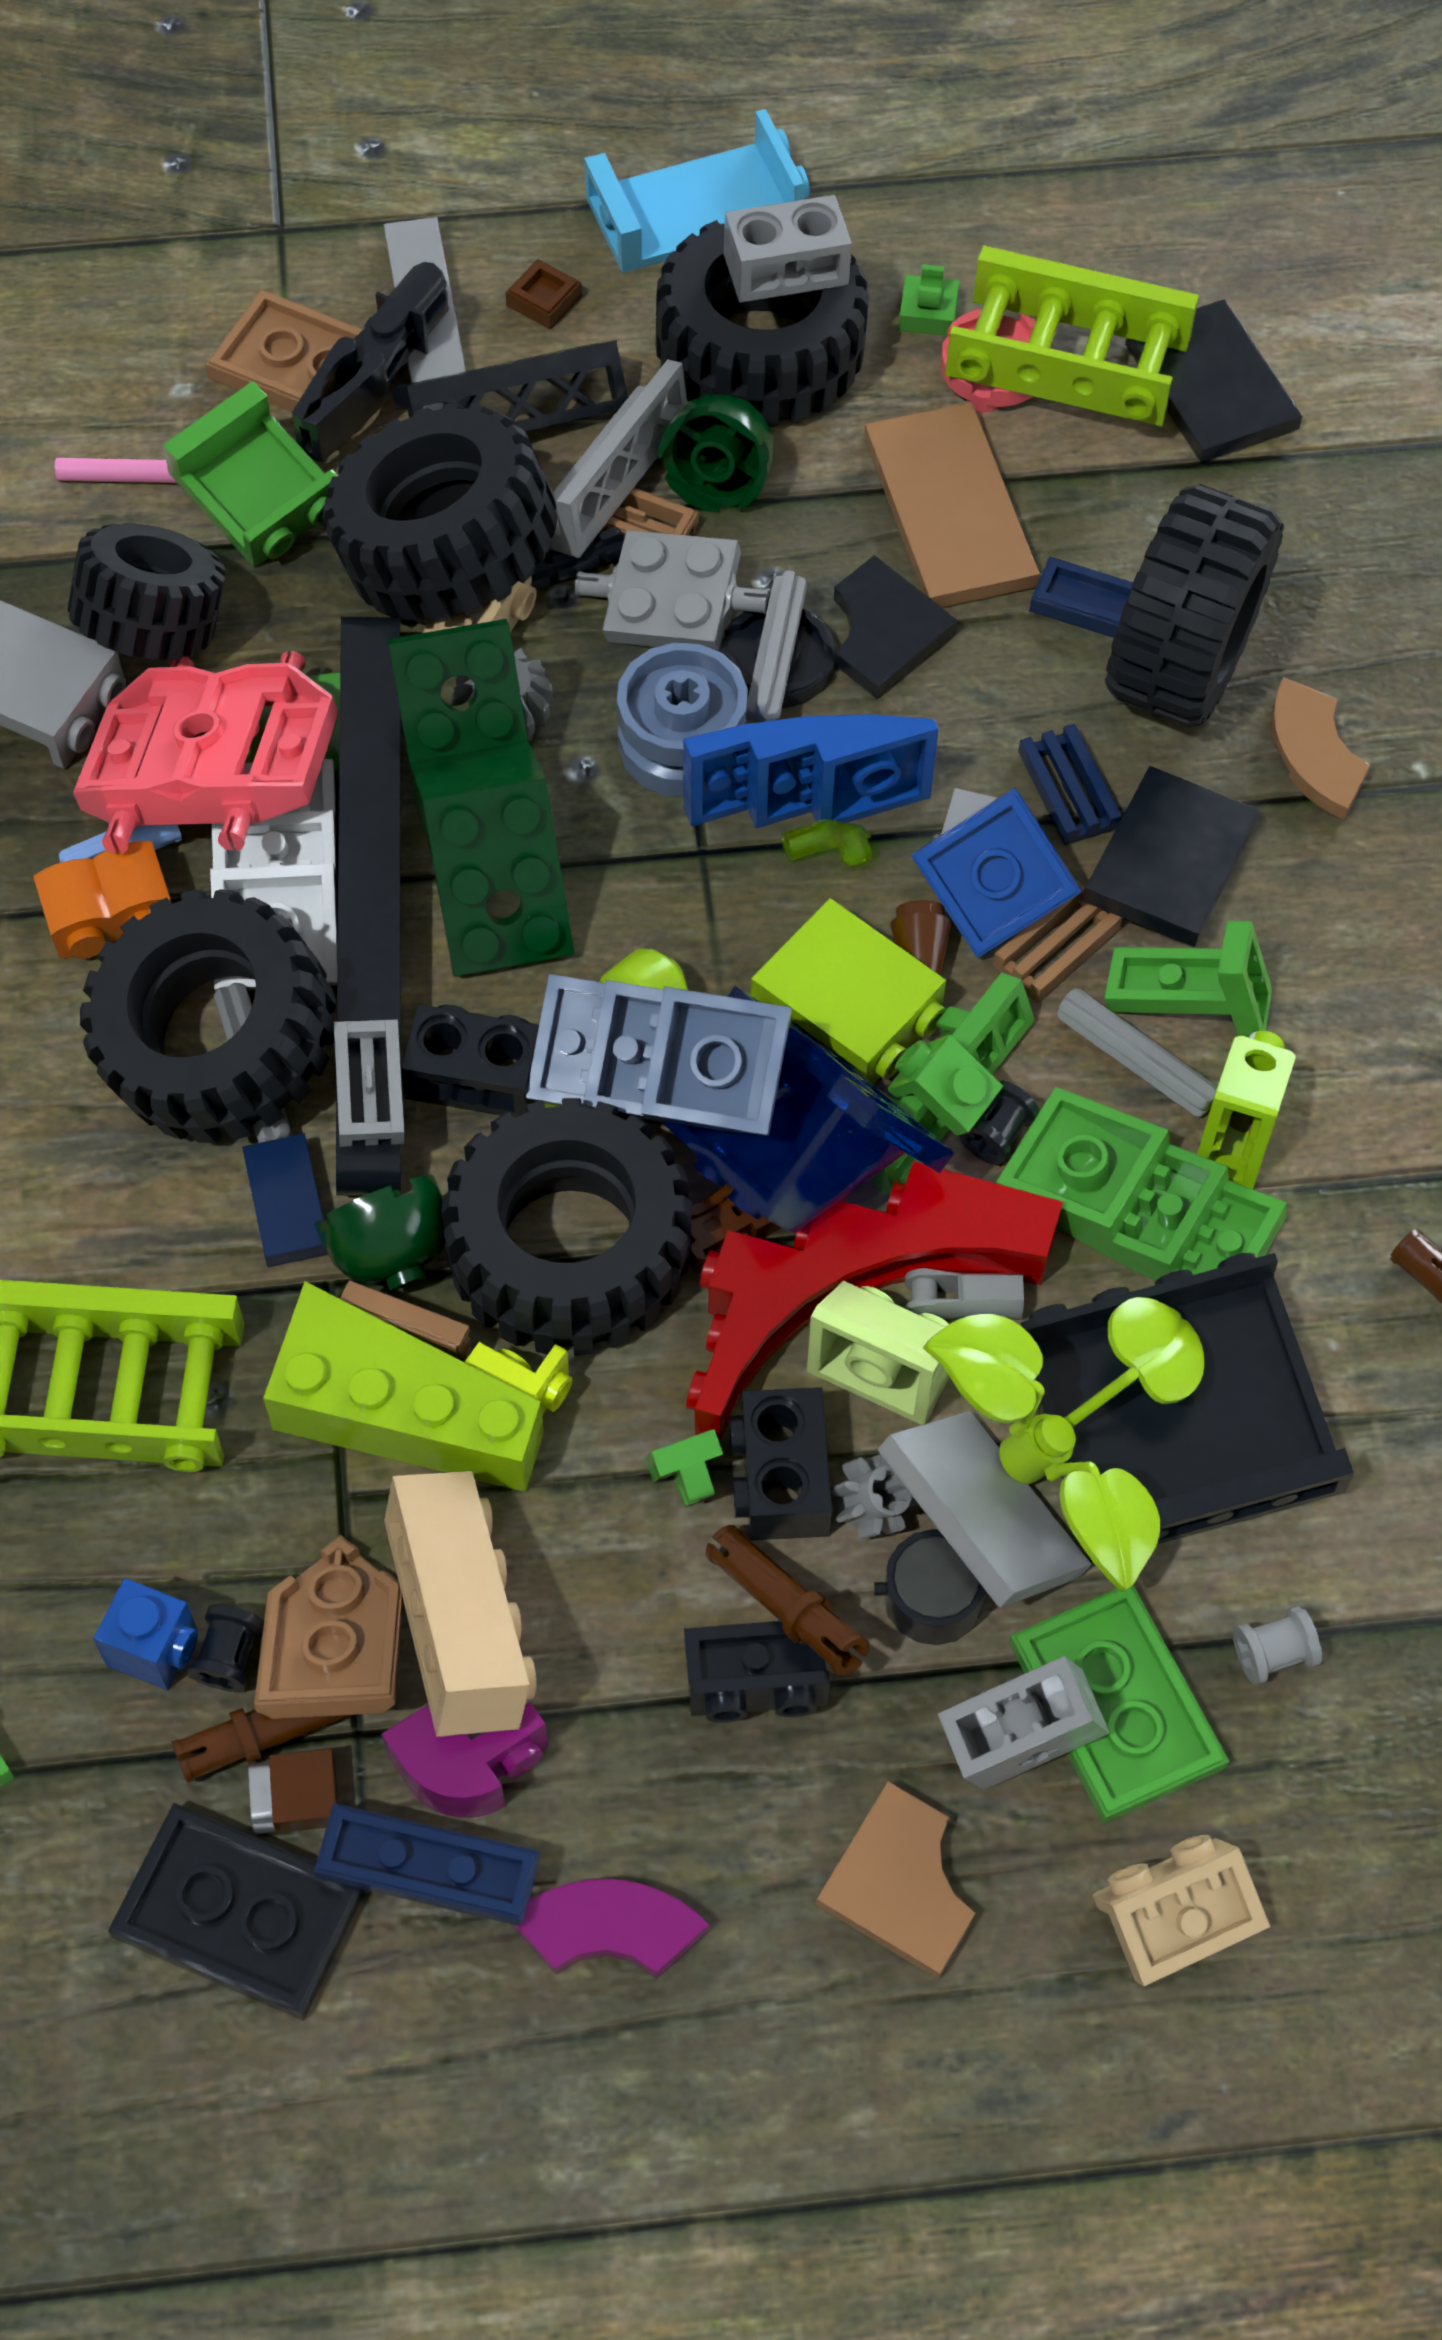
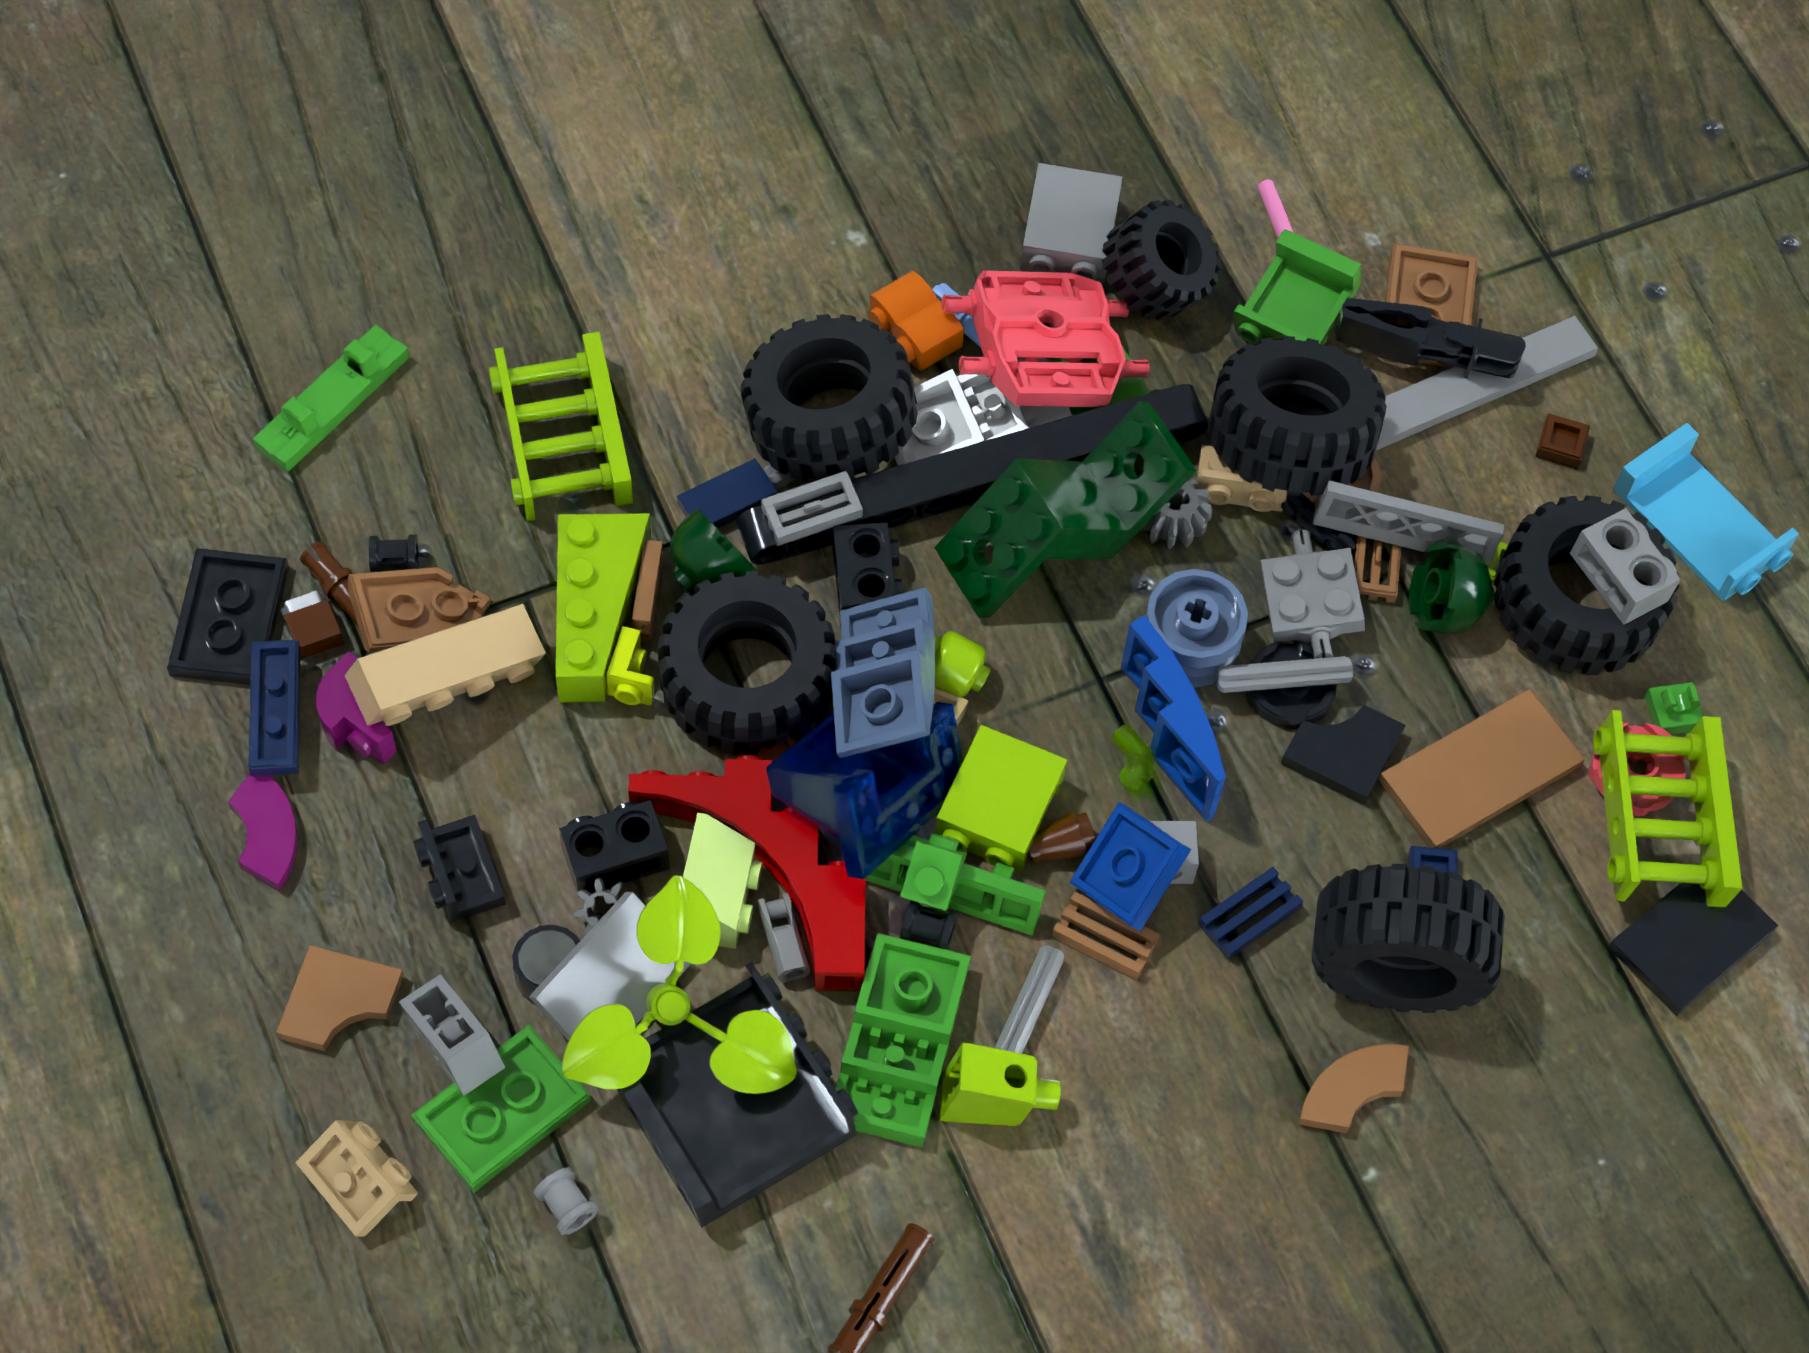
camera: 70 degrees right, 0 degrees up
blue brick [93,1578,198,1691] -> none
black fence [391,340,628,431] -> none
bright green tile [645,1429,723,1507] -> none
reddish brown pin [706,1525,870,1676] -> none
black tile [1082,765,1260,947] -> none
bright green bracket [1104,921,1272,1038] -> none

